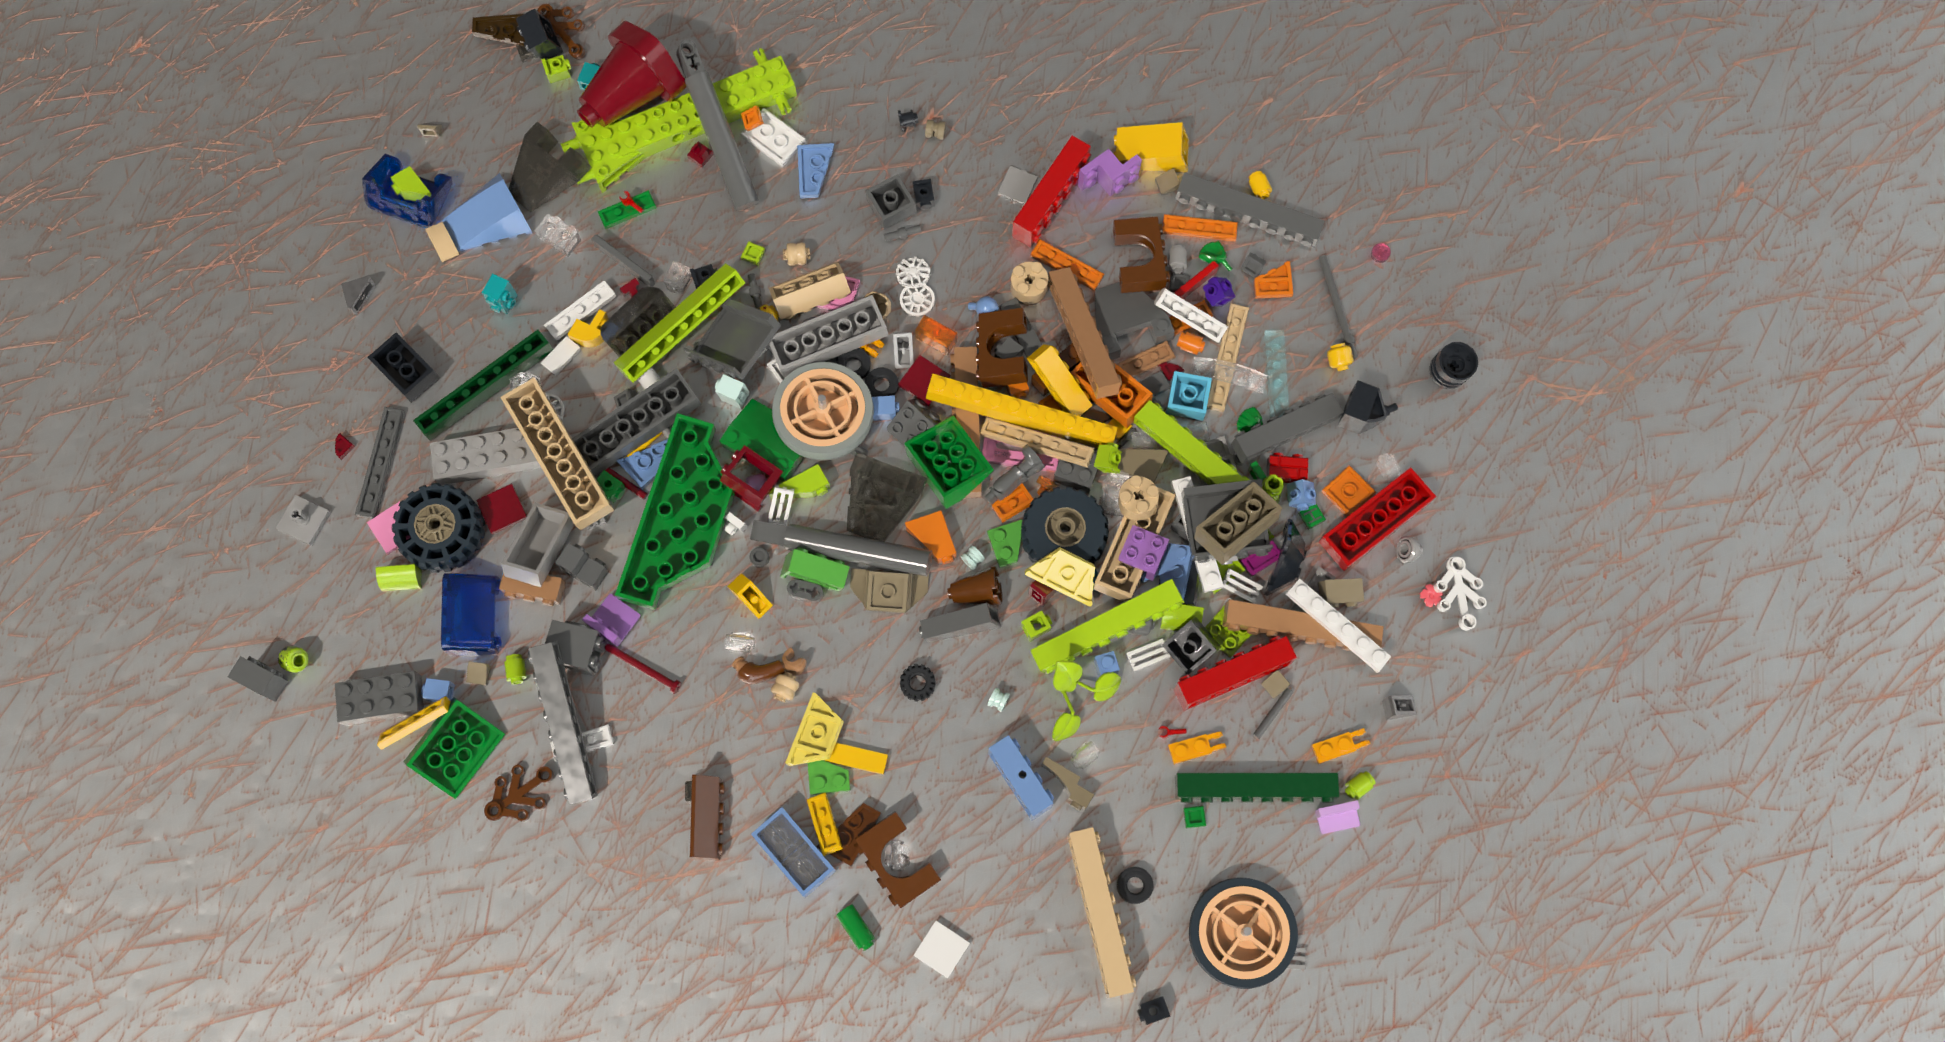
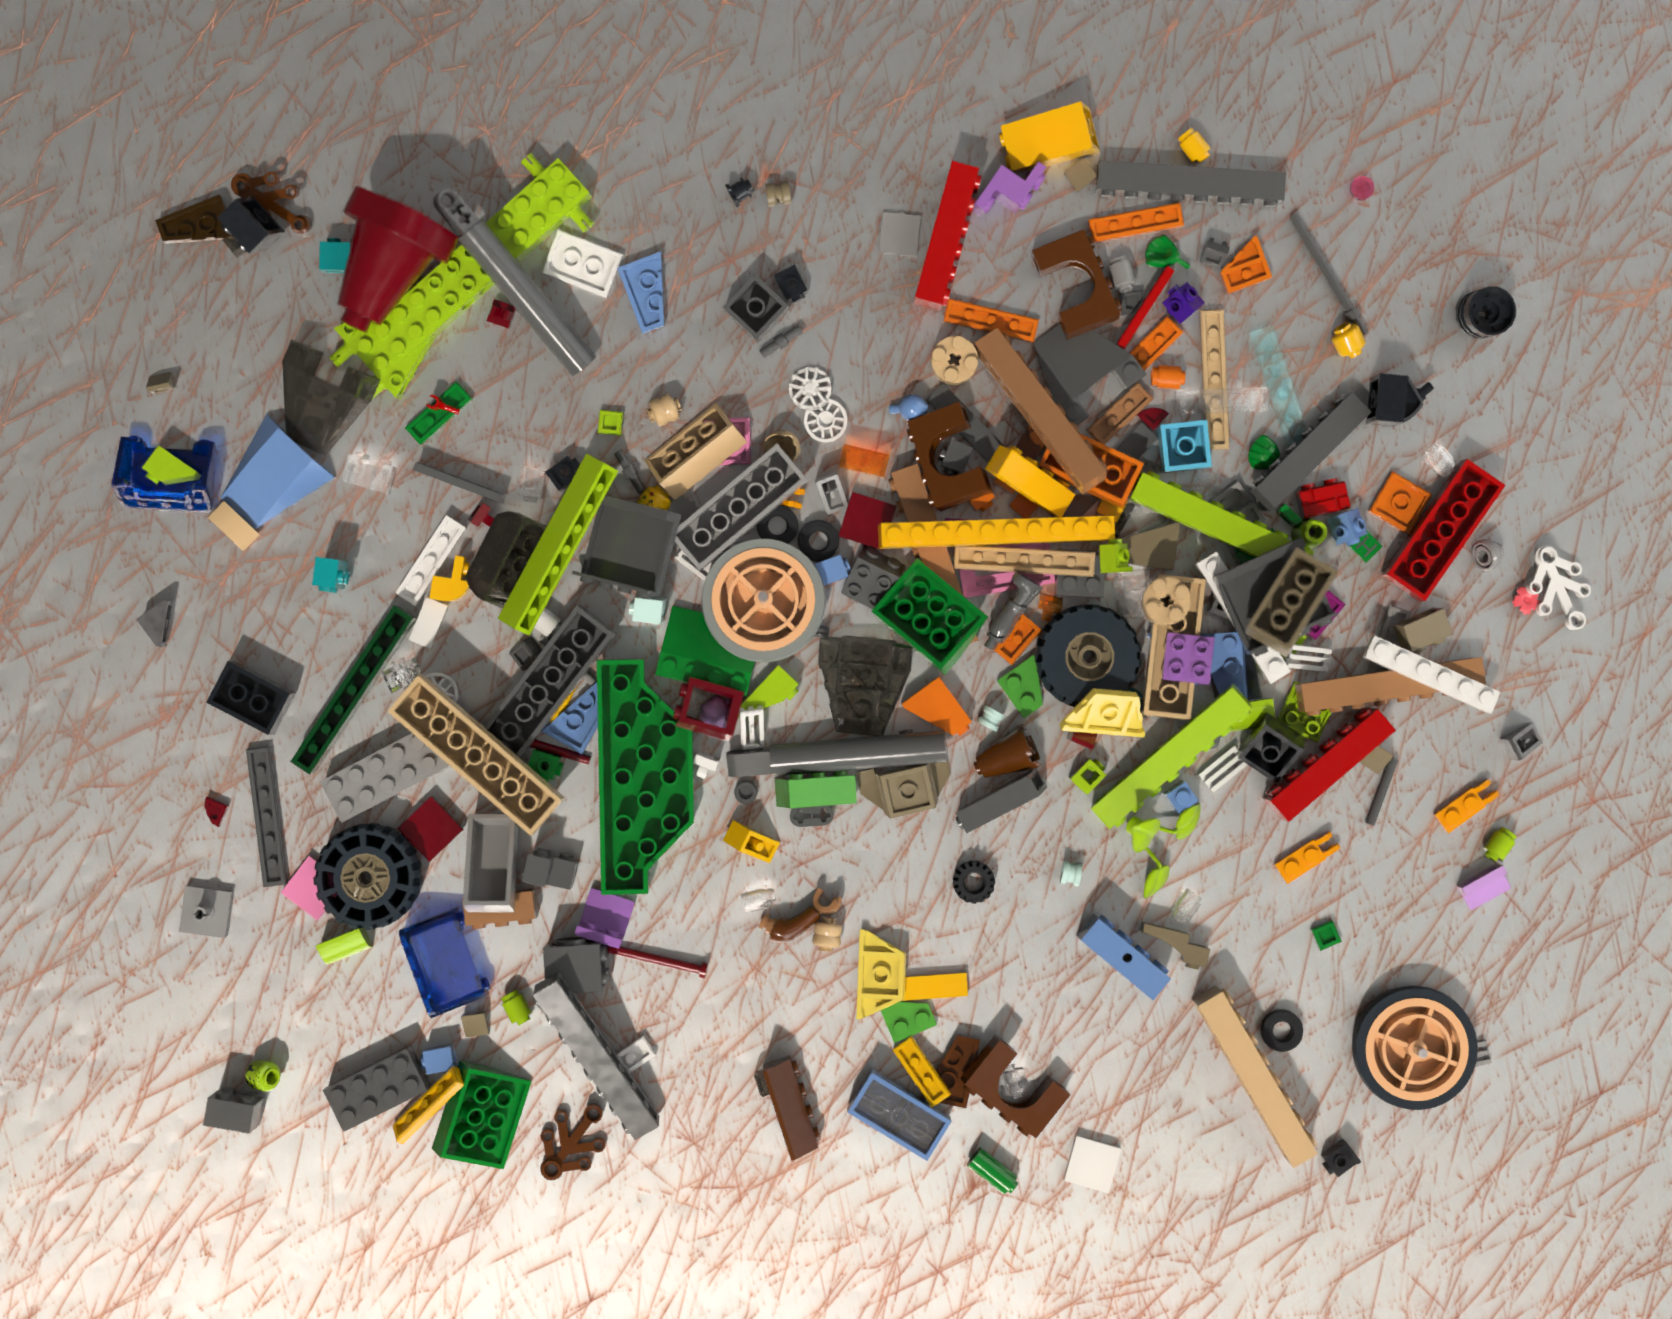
camera: 15 degrees left, 15 degrees up
lime brick [541,55,572,84] -> none
orange tile [741,106,764,131] -> none
white brick [1154,288,1228,342] -> none
red hand [1159,726,1186,739] -> none
dark green brick [1175,773,1339,803] -> none
black wedge [1264,519,1307,596] -> none

